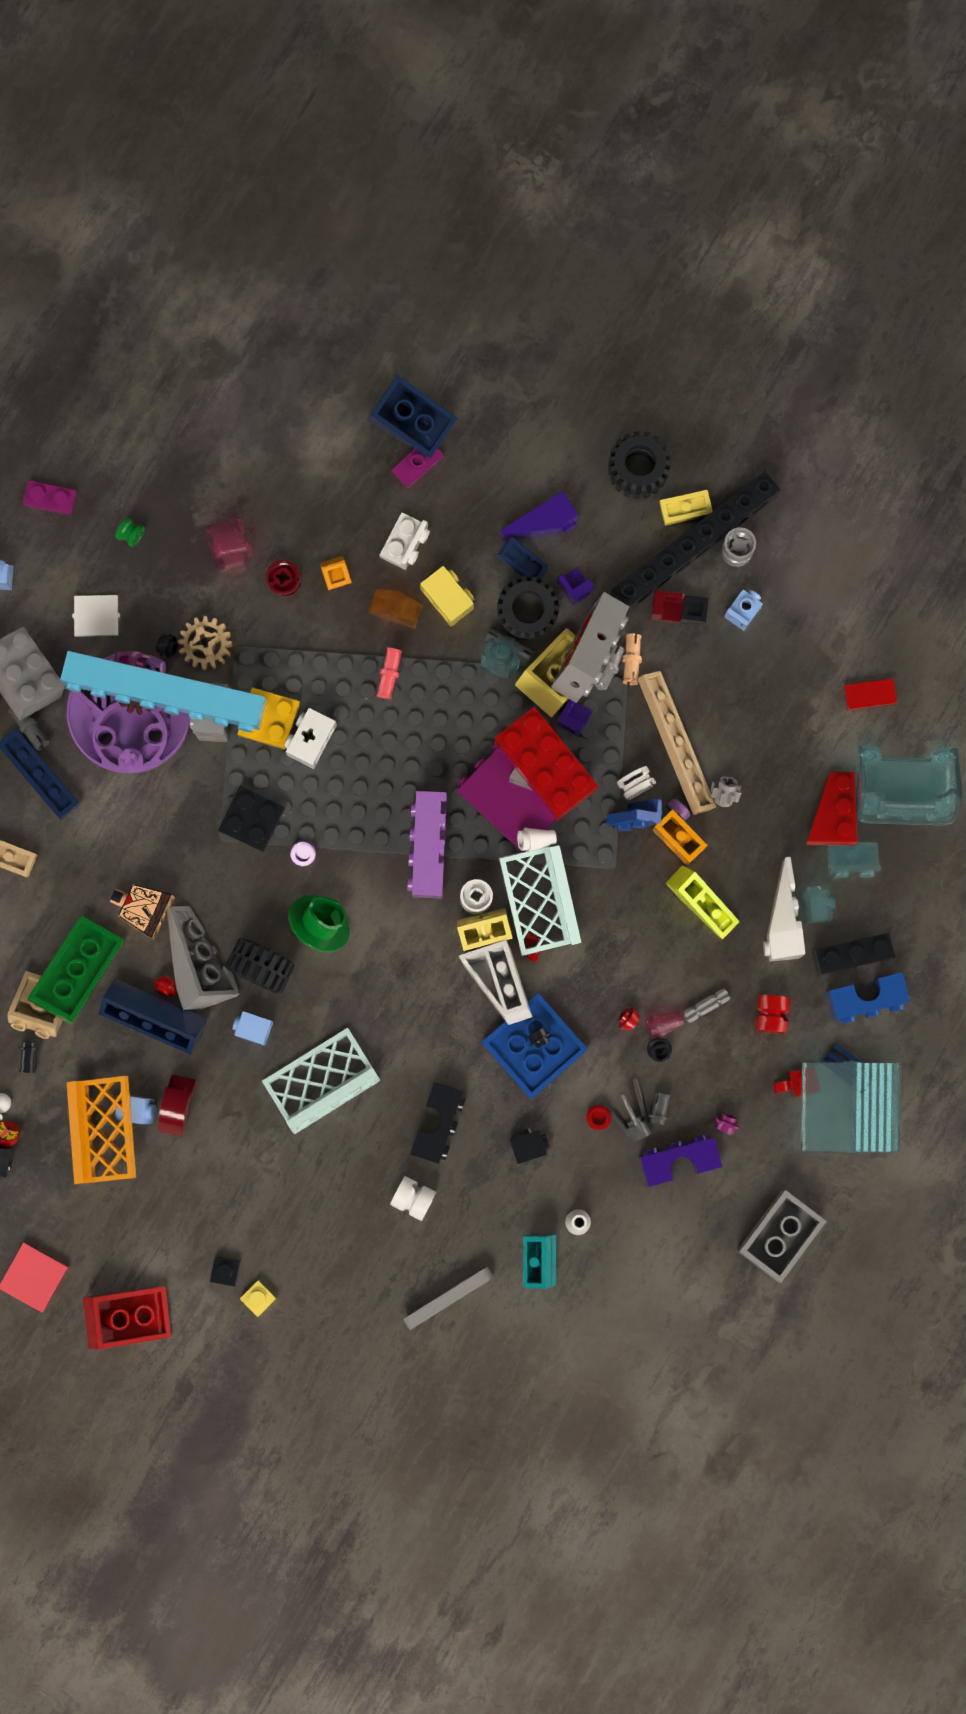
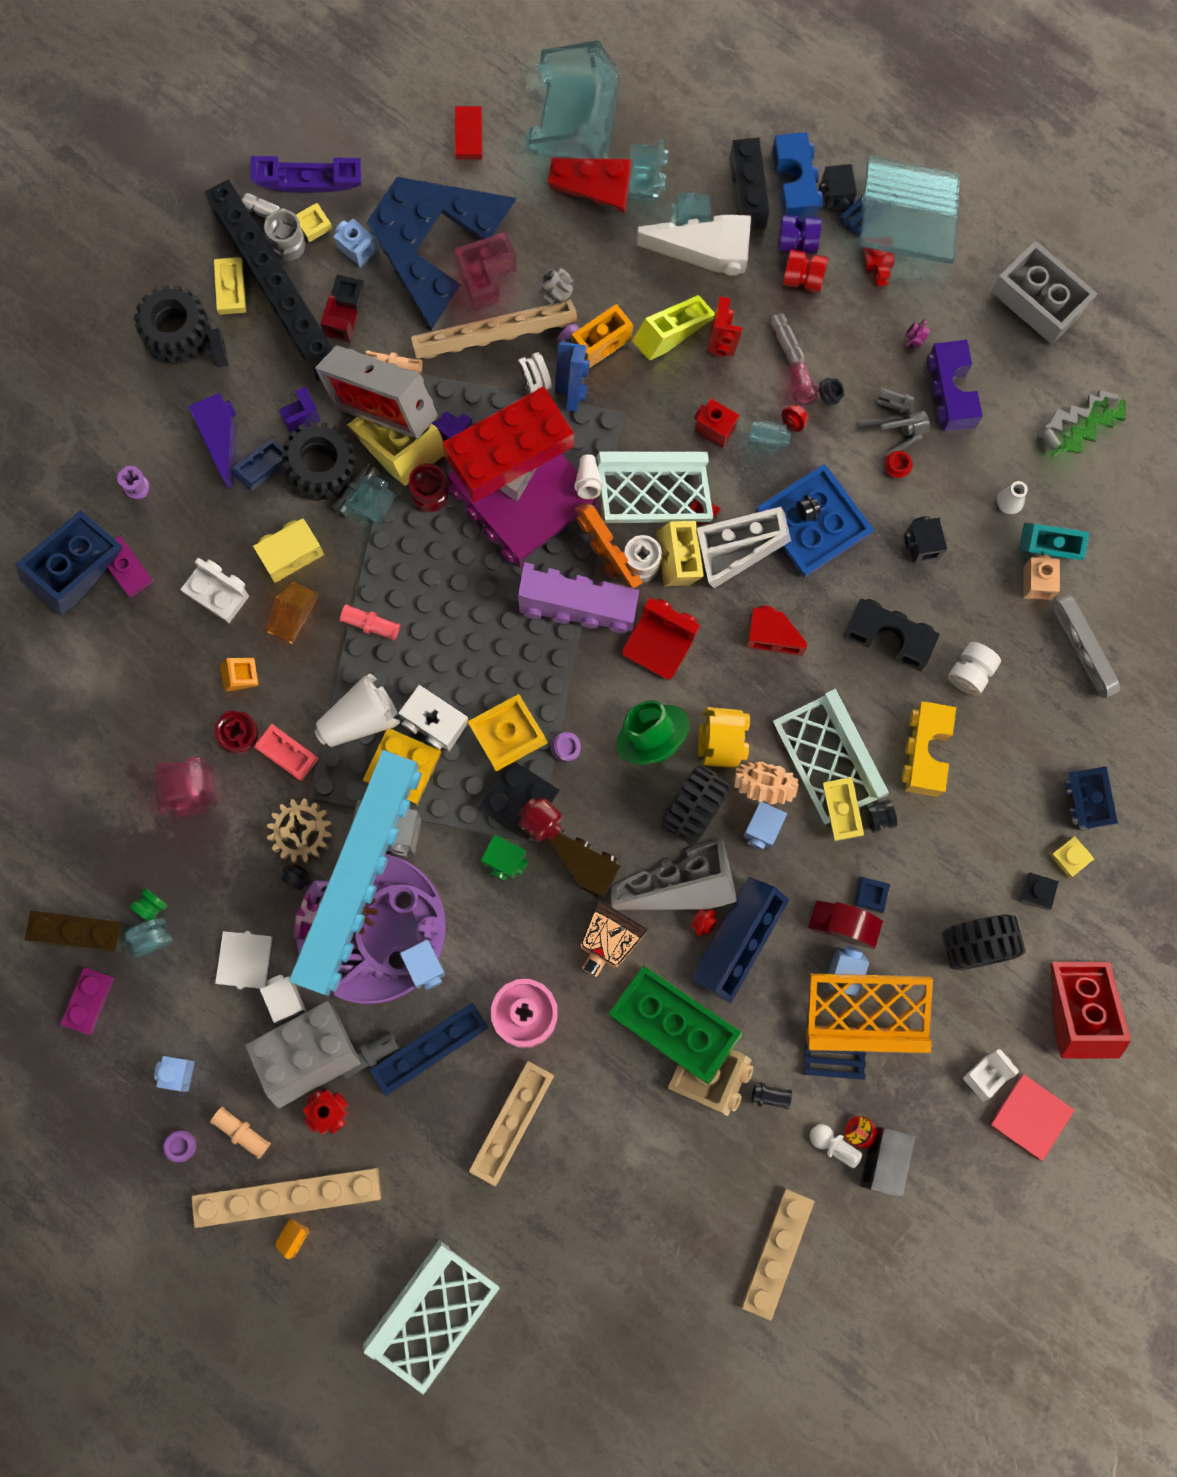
camera: 85 degrees left, 5 degrees down
none -> dark brown arch [25,910,130,955]
none -> medium lavender bush [117,466,150,500]
none -> clear light blue wheel [124,918,173,958]
none -> black plate [205,328,229,368]
none -> white axle [242,193,286,219]
none -> dark purple slope [251,156,361,193]
none -> coral plate [254,724,319,782]
none -> white brick [260,975,307,1024]
none -> light yellow plate [296,203,332,242]
none -> white cone [315,674,400,747]
none -> dark blue wing [366,177,516,331]
none -> light blue brick [400,940,446,991]
none -> dark red wheel [408,463,448,513]
none -> clear pink brick [455,232,517,312]
none -> yellow plate [468,694,547,771]
none -> green brick [481,834,529,882]
none -> bright pink wheel [491,979,557,1048]
none -> dark red head [518,798,563,842]
none -> dark brown slope [546,829,621,900]
none -> orange wing [575,502,643,589]
none -> red bracket [622,597,700,680]
none -> red brick [694,398,740,448]
none -> yellow brick [698,707,750,768]
none -> red bracket [707,296,743,357]
none -> light nougat gear [733,762,799,804]
none -> red slope [746,605,807,656]
none -> clear light blue brick [748,419,791,453]
none -> dark purple wheel [778,215,821,255]
none -> dark blue tile [803,1044,866,1080]
none -> black brick [819,164,857,211]
none -> light yellow plate [823,777,864,841]
none -> dark blue tile [854,877,890,913]
none -> black wheel [865,799,897,833]
none -> yellow arch [902,701,956,797]
none -> black tyre [942,914,1026,970]
none -> white bracket [963,1049,1019,1102]
none -> light nougat brick [1023,555,1060,600]
none -> piece [1037,390,1126,458]
none -> dark blue bracket [1065,766,1119,831]

